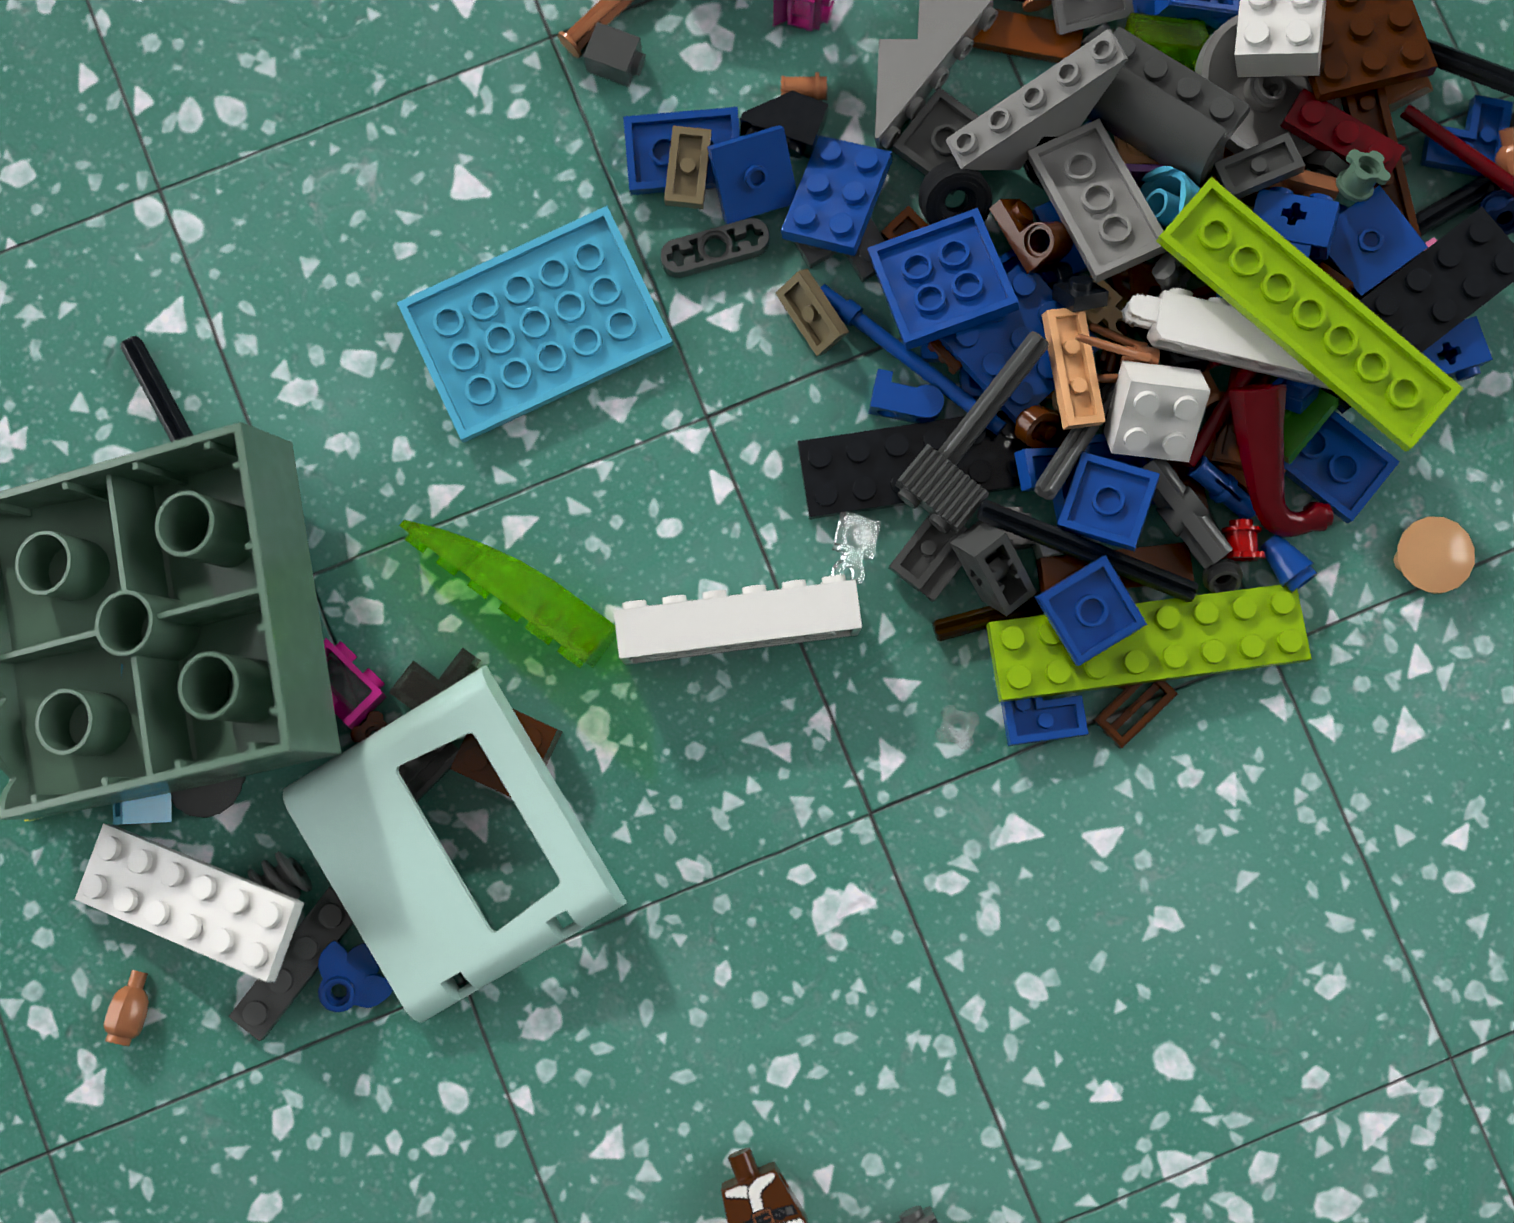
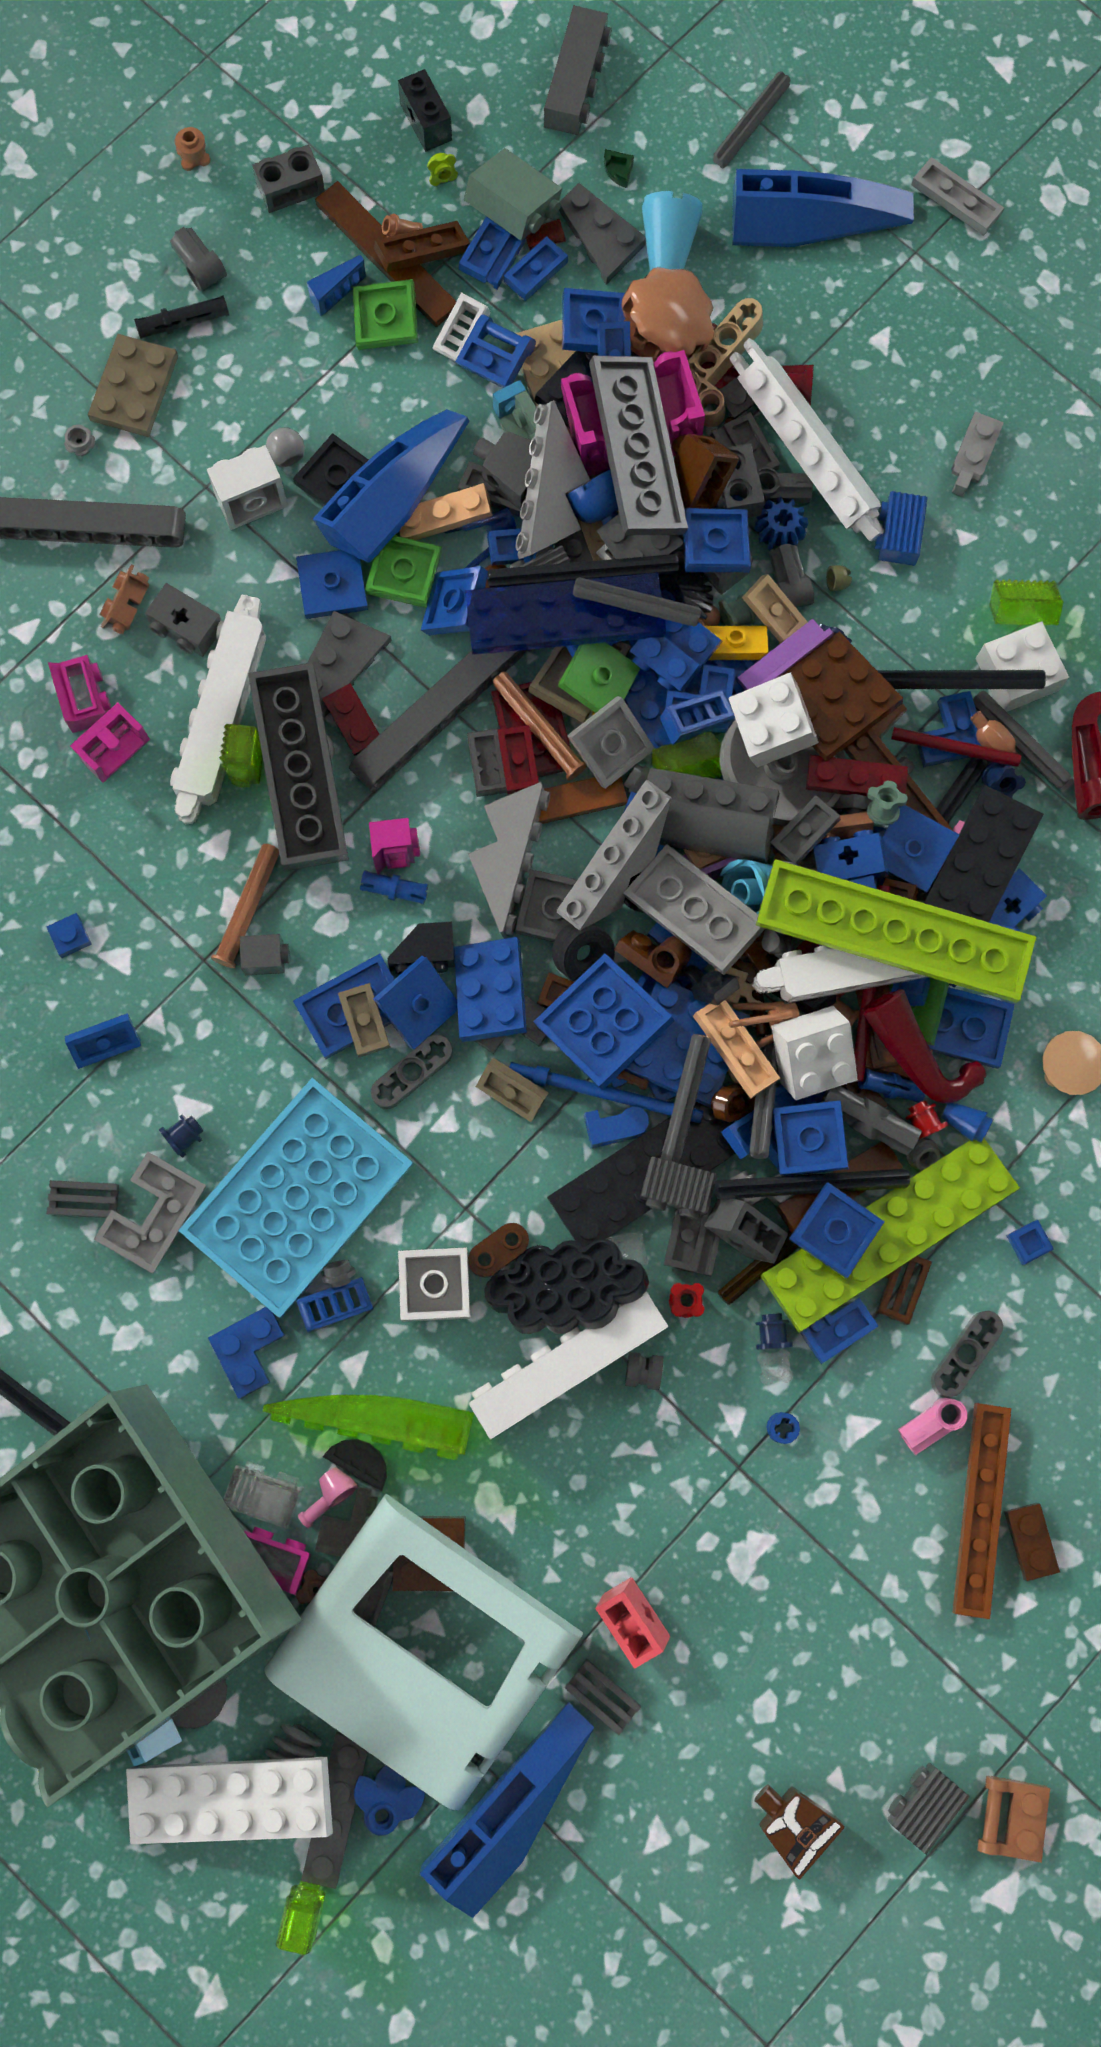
camera: 30 degrees left, 5 degrees down
nougat plant [103,970,149,1046] -> none
nougat pin [781,72,827,100] -> none
none -> dark grey tile [46,1180,119,1218]
none -> blue plate [65,1013,141,1069]
none -> light grey plate [94,1152,206,1274]
none -> dark blue brick [159,1114,204,1158]
none -> blue plate [208,1307,285,1399]
none -> clear brick [223,1460,304,1529]
none -> clear neon green brick [276,1881,326,1955]
none -> blue slope [296,1277,373,1333]
none -> bright pink bar [298,1467,358,1528]
none -> dark grey plate [322,1260,356,1287]
none -> black tile [323,1439,387,1491]
none -> blue pin [360,870,428,905]
none -> white brick [398,1248,471,1322]
none -> blue wedge [420,1701,594,1918]
none -> reddish brown plate [468,1223,529,1278]
none -> black plate [484,1239,649,1334]
none -> dark grey tile [565,1659,641,1735]
none -> coral brick [595,1577,670,1669]
none -> dark grey wheel [625,1352,663,1390]
none -> red brick [669,1283,705,1318]
none -> dark blue brick [755,1313,793,1350]
none -> blue bush [766,1412,800,1444]
none -> bright pink piece [897,1397,967,1455]
none -> dark grey beam [931,1311,1003,1397]
none -> dark orange plate [952,1403,1012,1619]
none -> reddish brown plate [1004,1503,1060,1581]
none -> blue tile [1006,1219,1054,1265]

